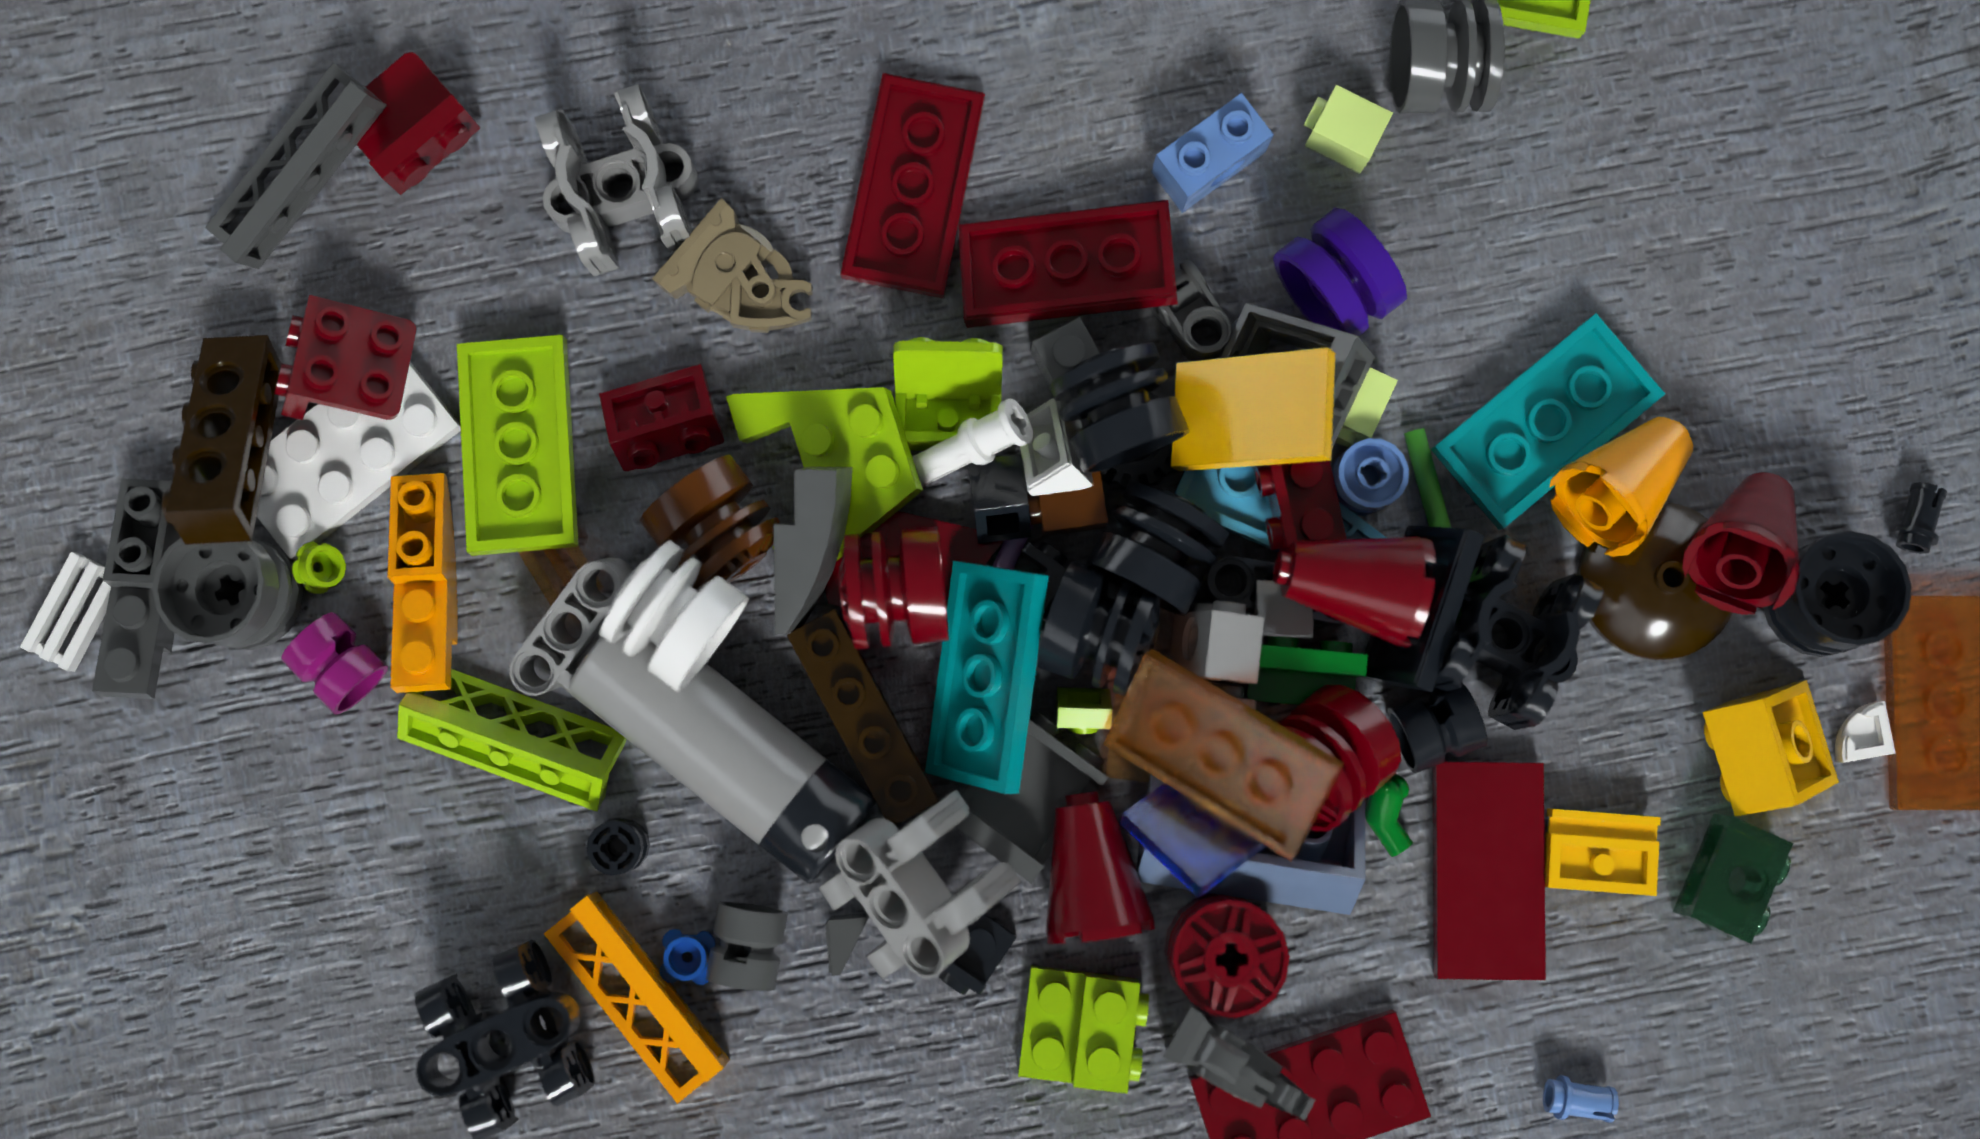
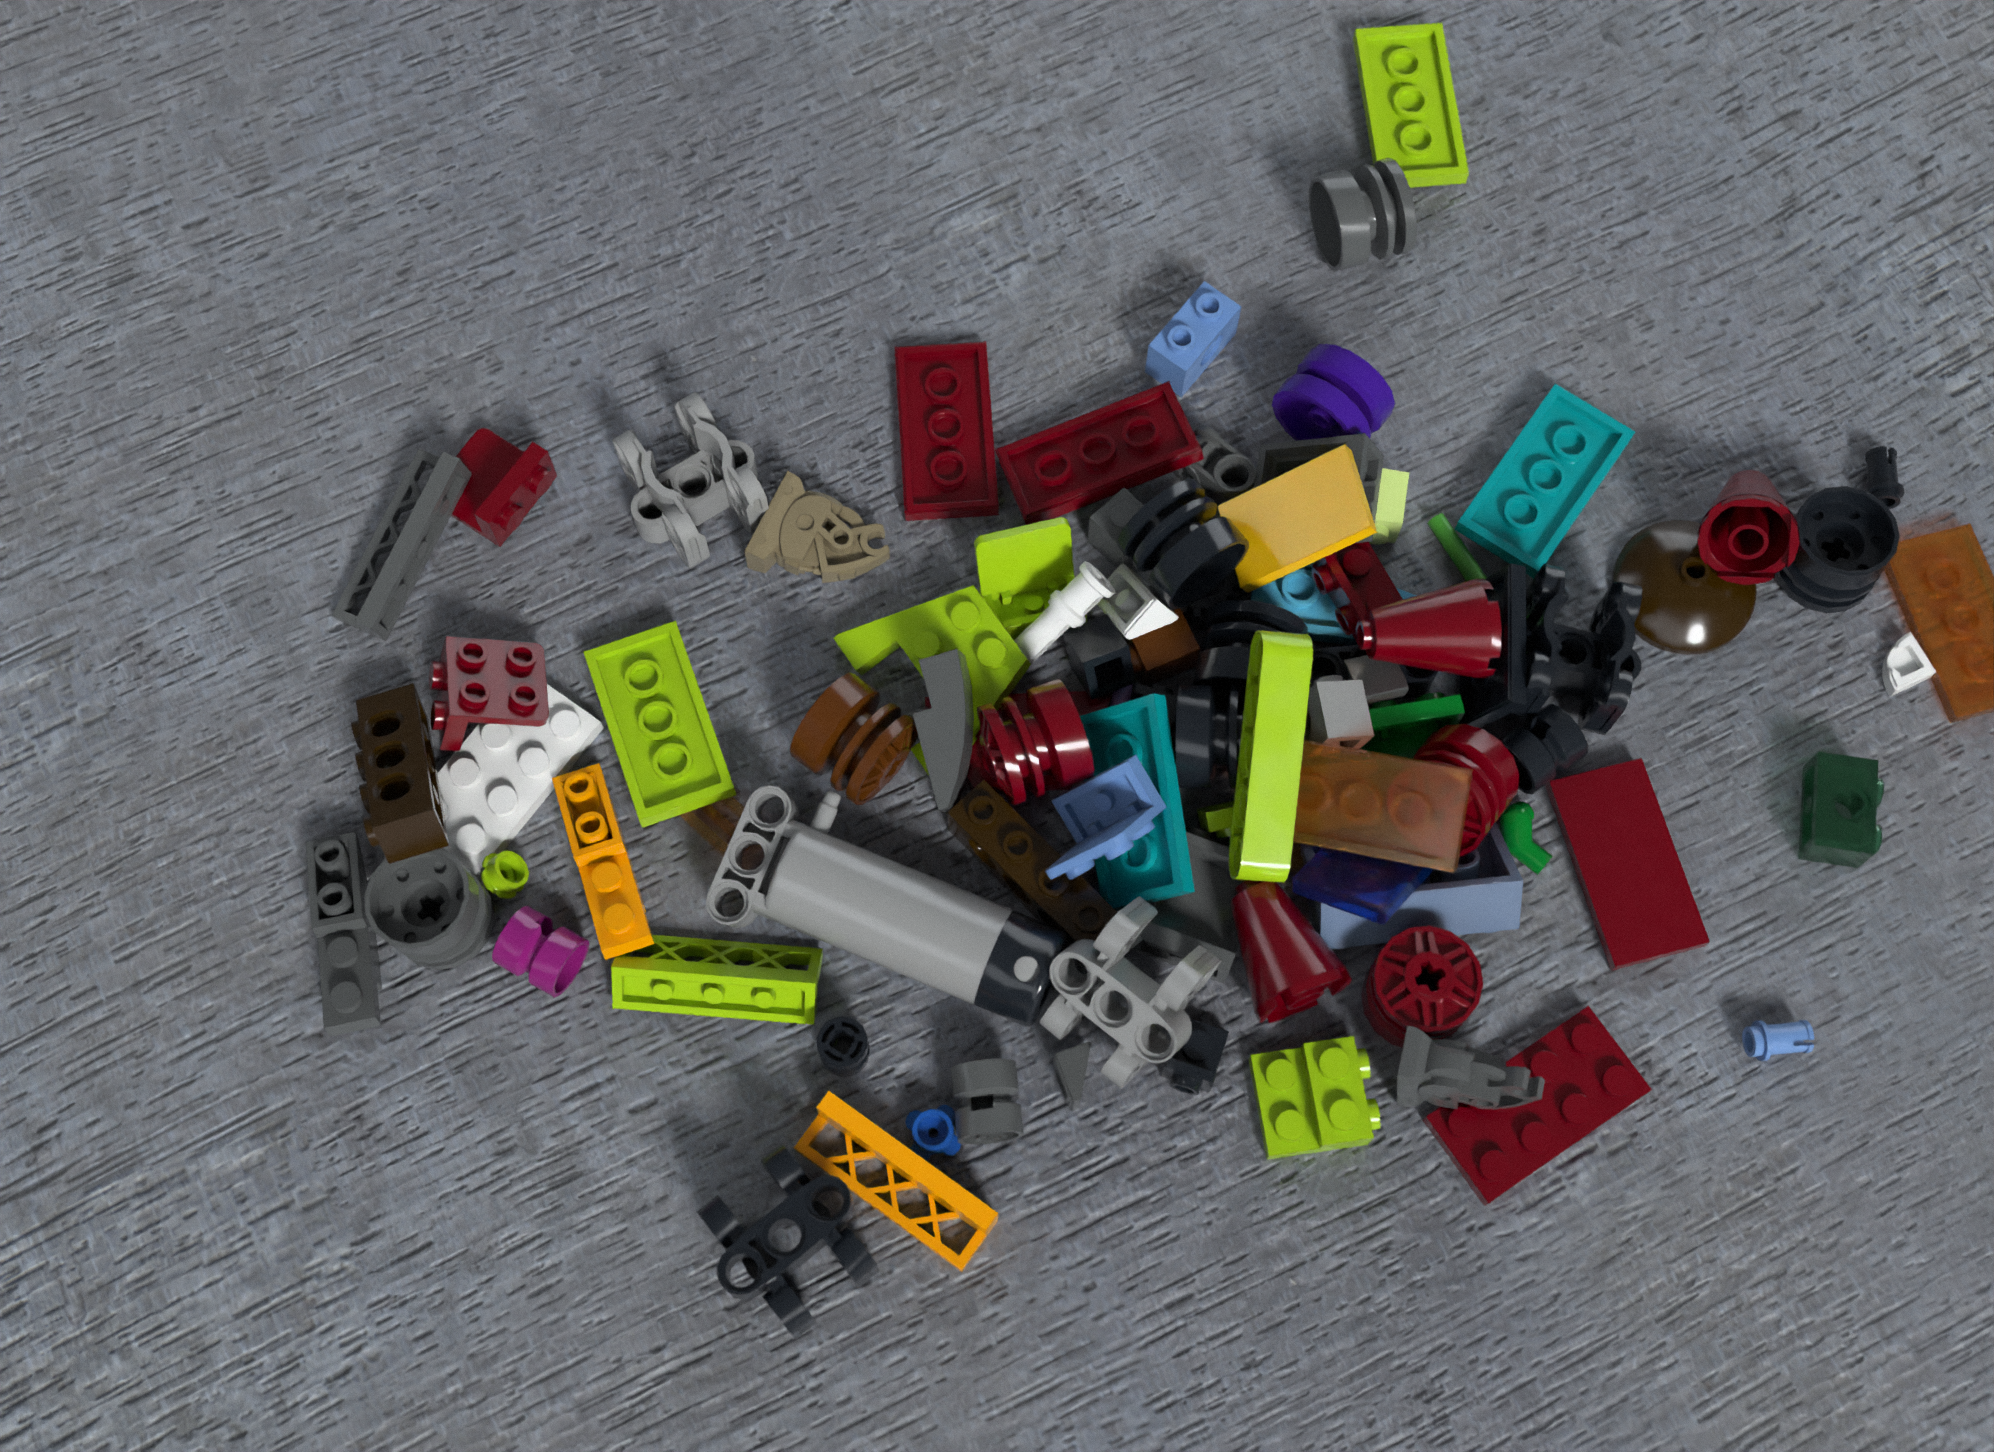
camera: 15 degrees left, 15 degrees down
white tile [20,552,111,672] -> none
dark red bracket [599,364,724,472] -> none
white wheel [599,540,749,692] -> none
yellowish green brick [1304,85,1393,173] -> none
medium blue wheel [1331,438,1409,516] -> none
yellow plate [1545,808,1661,896] -> none
light orange cone [1549,417,1693,557] -> none
yellow slope [1703,680,1839,817] -> none
none -> medium blue bracket [1045,755,1167,880]
none -> lime beam [1228,630,1313,882]

